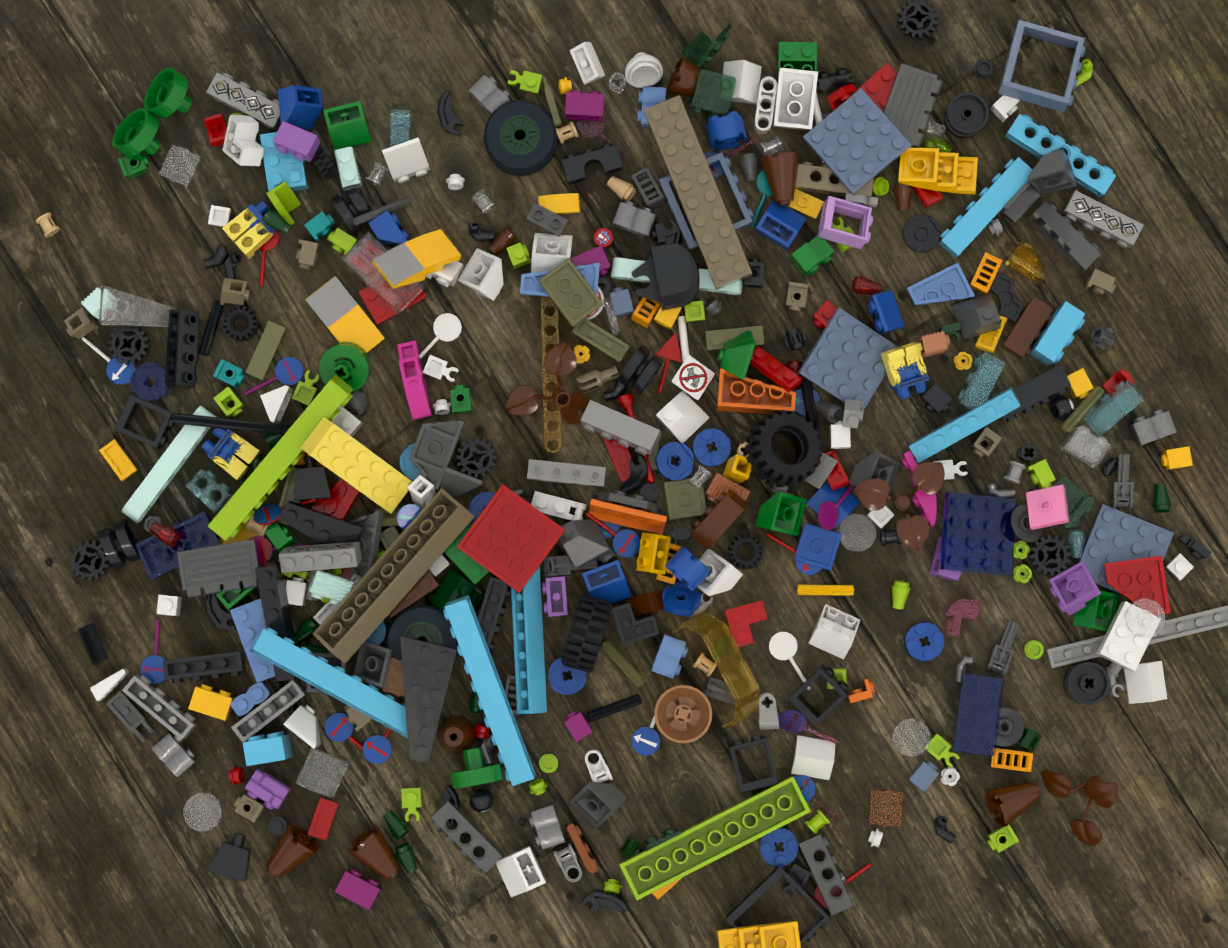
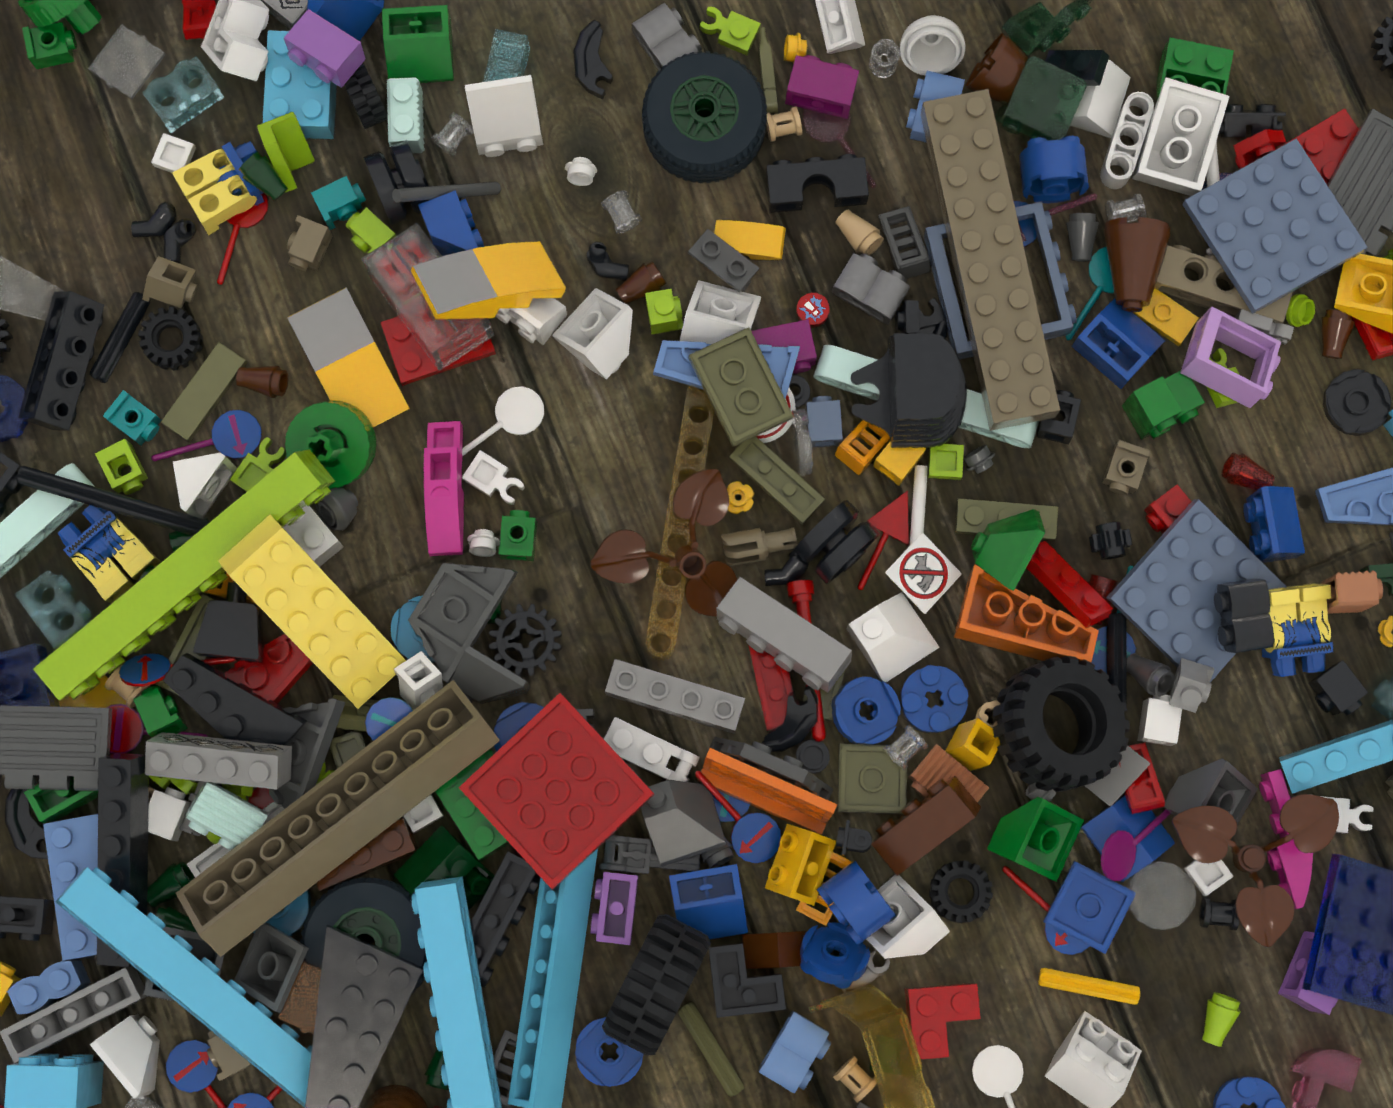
camera: 10 degrees right, 5 degrees down
none -> clear light blue brick [142,56,224,133]
none -> reddish brown cone [236,366,288,398]
none -> black plate [1042,50,1109,86]
none -> black brick [1214,579,1274,653]

